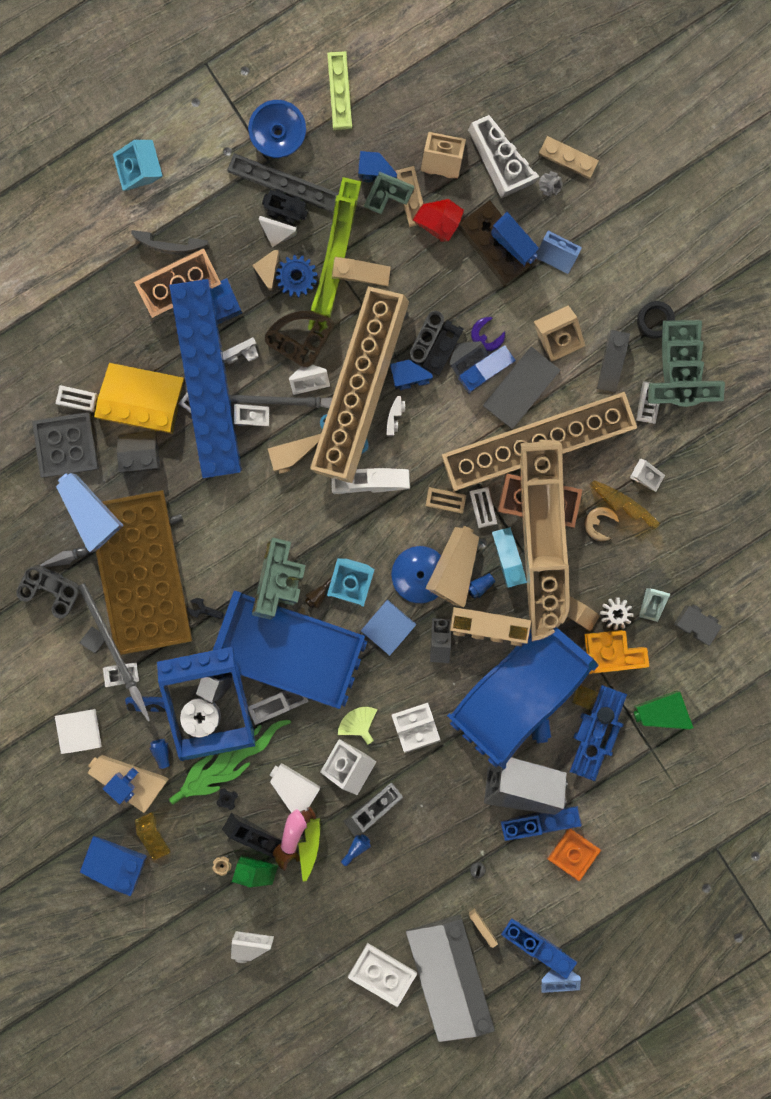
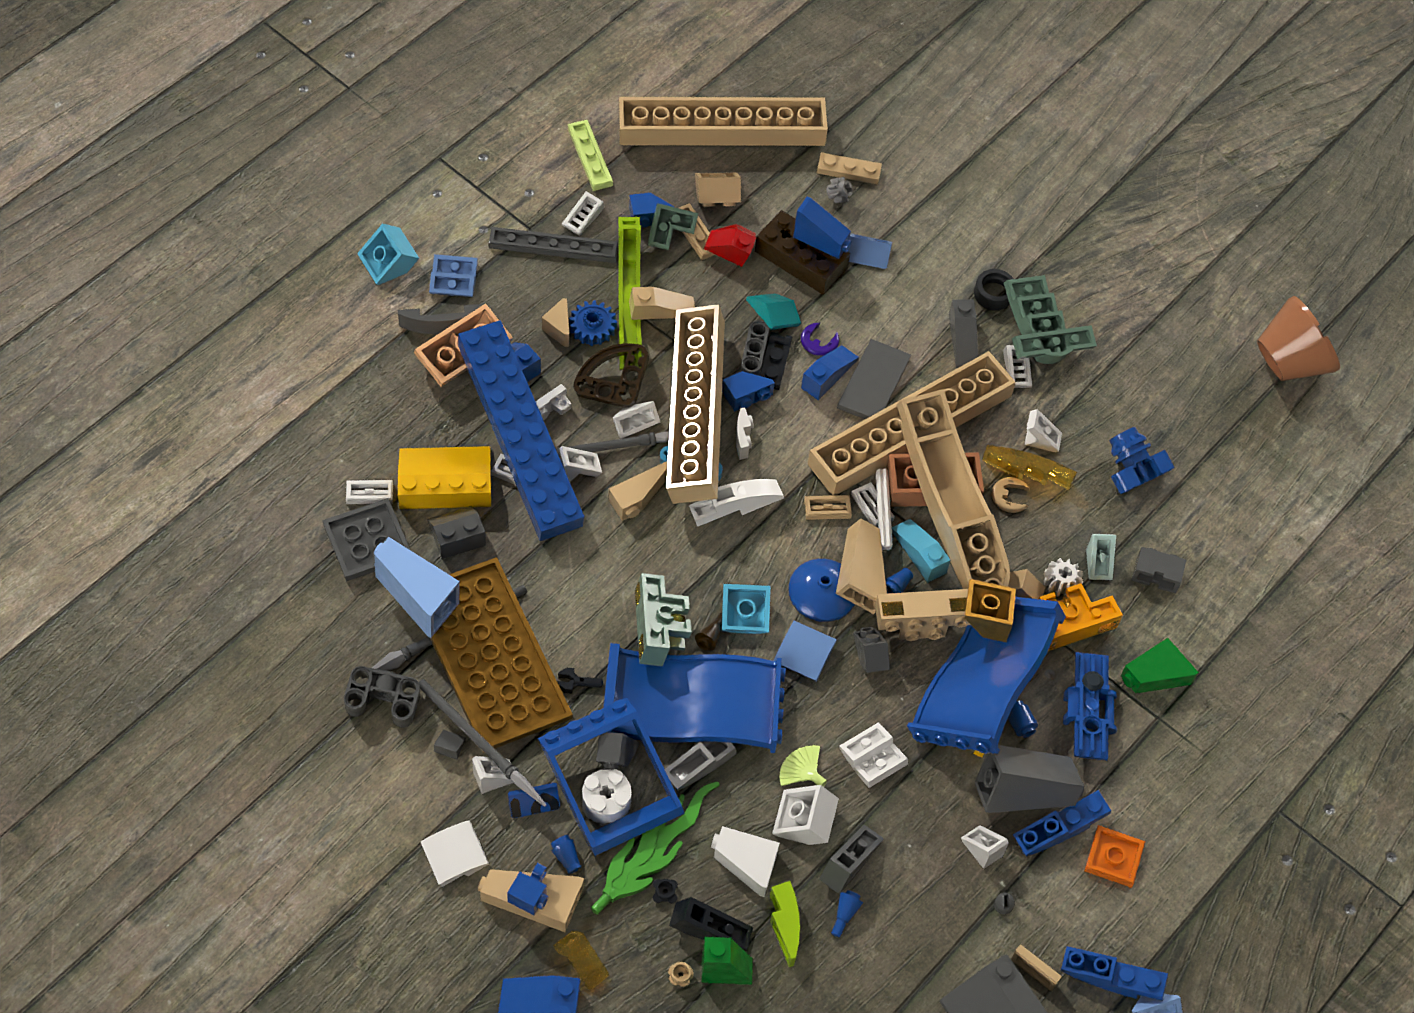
camera: 20 degrees left, 30 degrees down
blue dish [248,100,306,158] -> none
white slope [259,216,297,248] -> none
black brick [262,189,309,225] -> none
piece [273,806,316,871] -> none
dark grey slope [449,341,489,378] -> none
white wedge [468,115,539,198] -> none
tan slope [534,305,585,362] -> none
clear yellow slope [572,686,599,710] -> none
none -> medium blue slope [429,254,478,297]
none -> white slope [562,191,604,236]
none -> tan brick [619,97,828,146]
none -> teal slope [746,293,801,329]
none -> white axle [876,468,893,550]
none -> white slope [961,825,1009,869]
none -> pearl gold slope [964,579,1016,642]
none -> blue beam [1109,427,1175,495]

